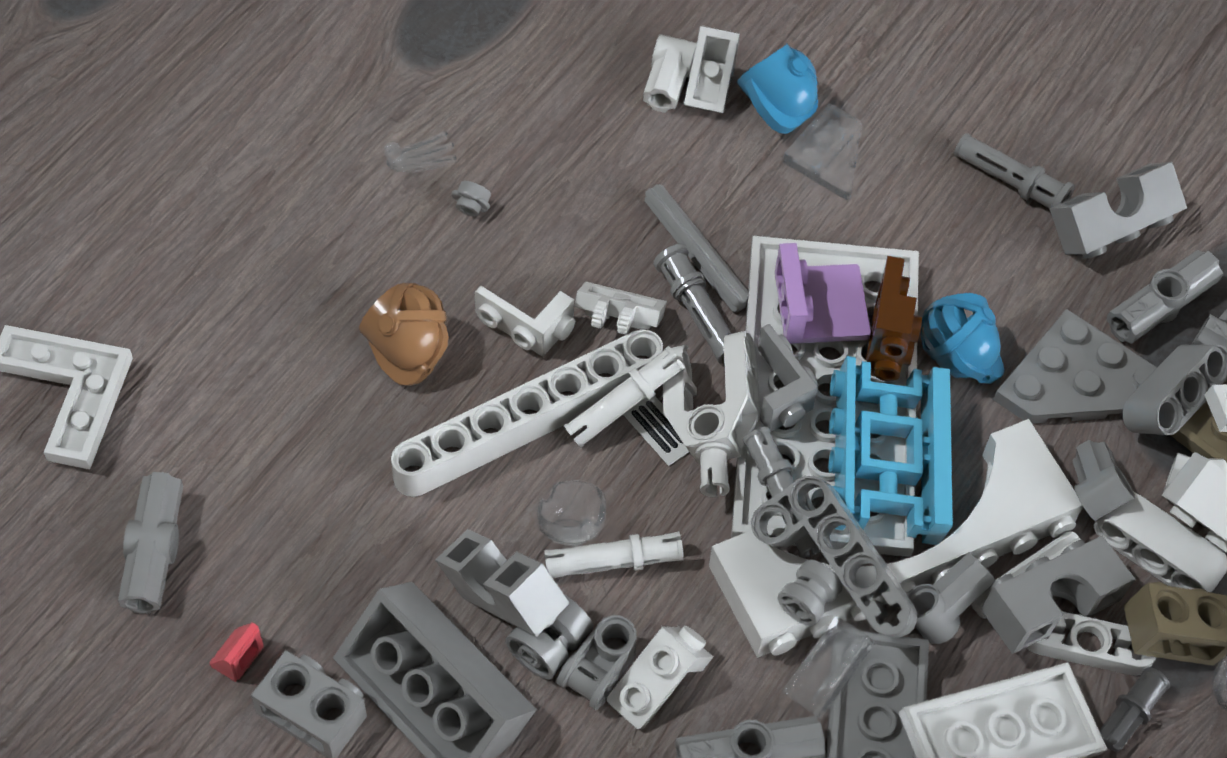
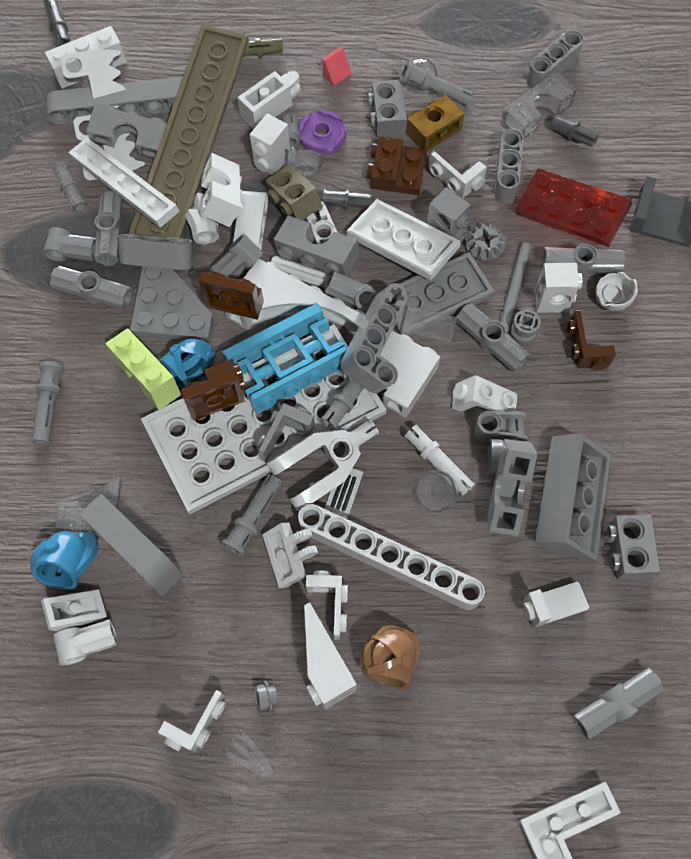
camera: 120 degrees left, 10 degrees up
coral slope [209,623,264,682] -> none
white pin [564,346,686,448] -> none
light grey axle [645,184,749,313] -> none
lavender bracket [774,243,871,344] -> none
light grey wheel [777,559,843,626] -> none
light grey arch [1049,162,1187,259] -> none
none -> light grey beam [79,494,183,597]
none -> yellowish green arch [105,328,181,410]
none -> white bracket [158,690,226,752]
none -> reddish brown plate [199,271,264,320]
none -> white slope [304,602,357,710]
none -> white bracket [523,582,589,628]

